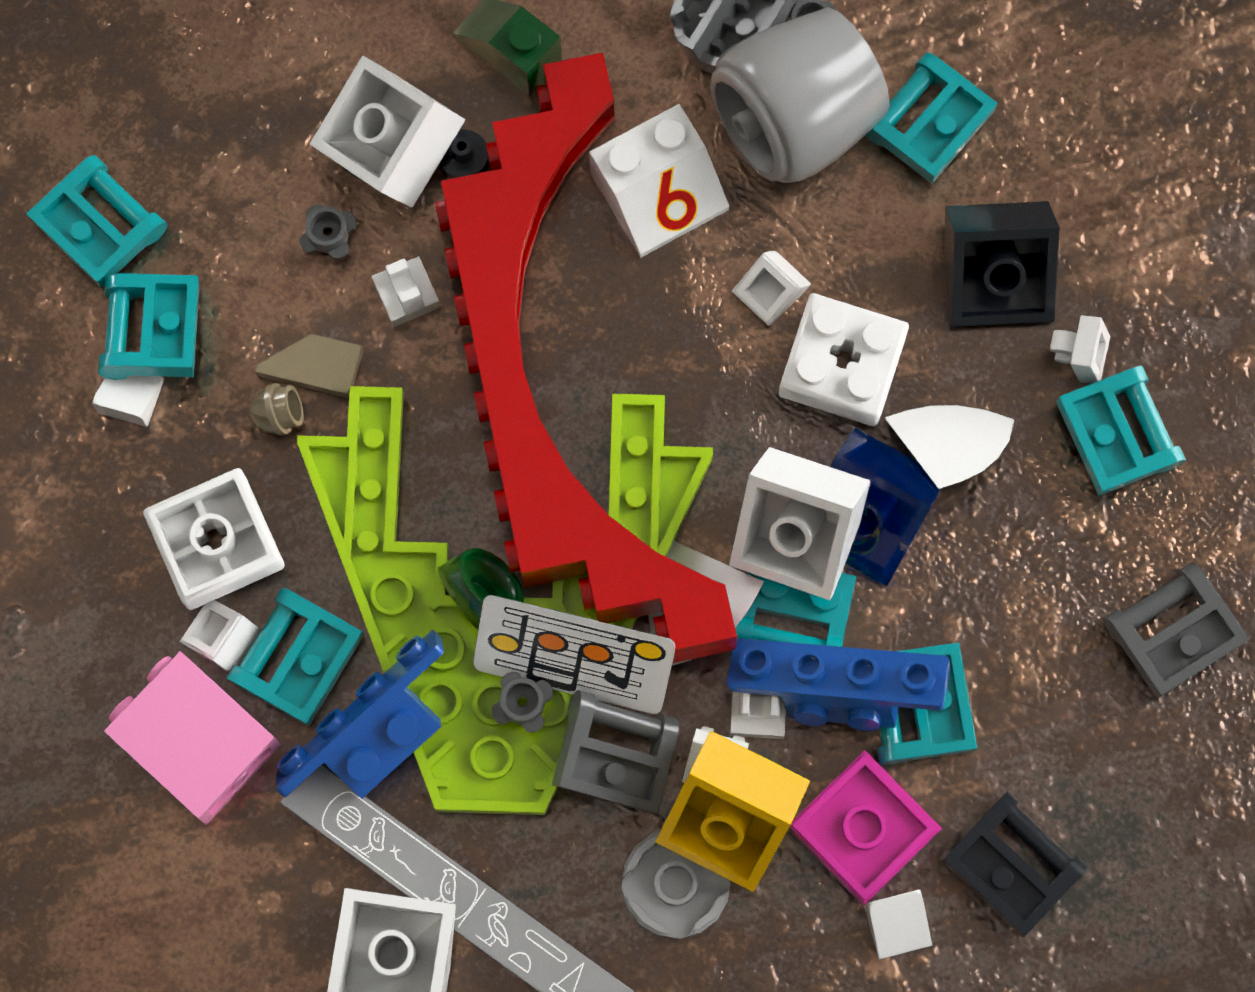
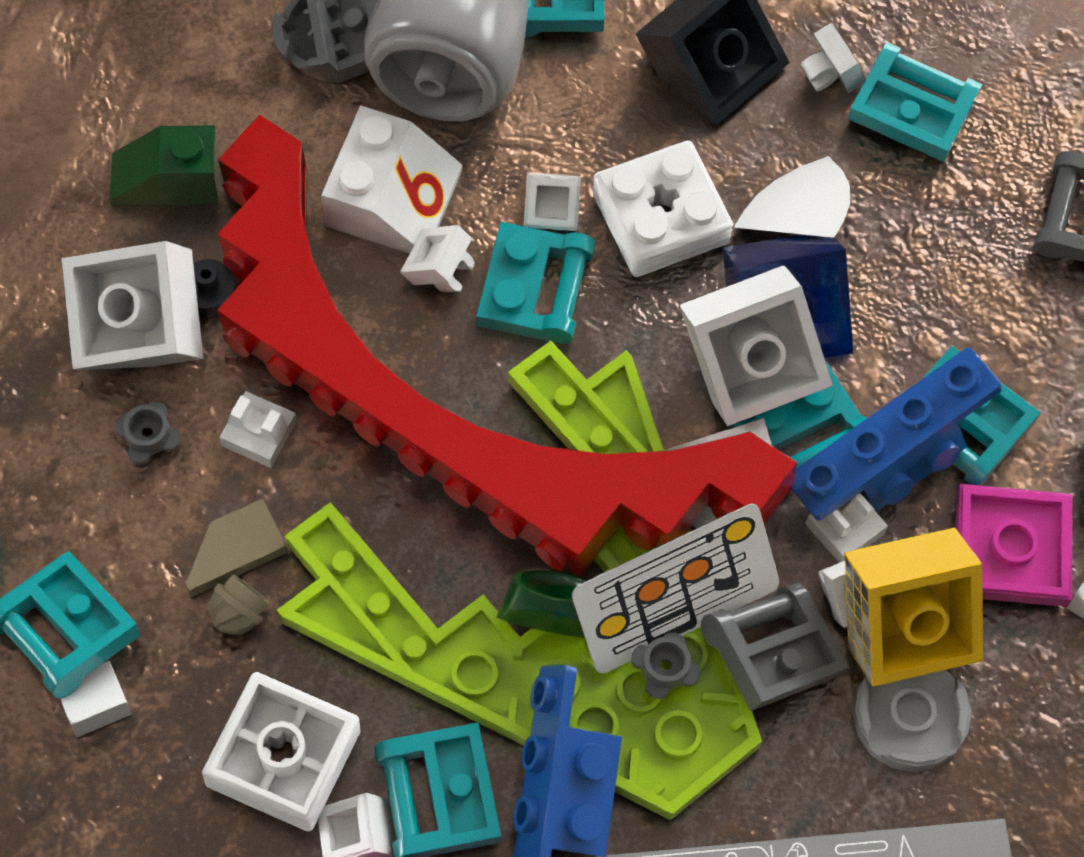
camera: 45 degrees left, 10 degrees down
none -> white tile [400,225,475,292]
none -> teal plate [476,221,596,344]

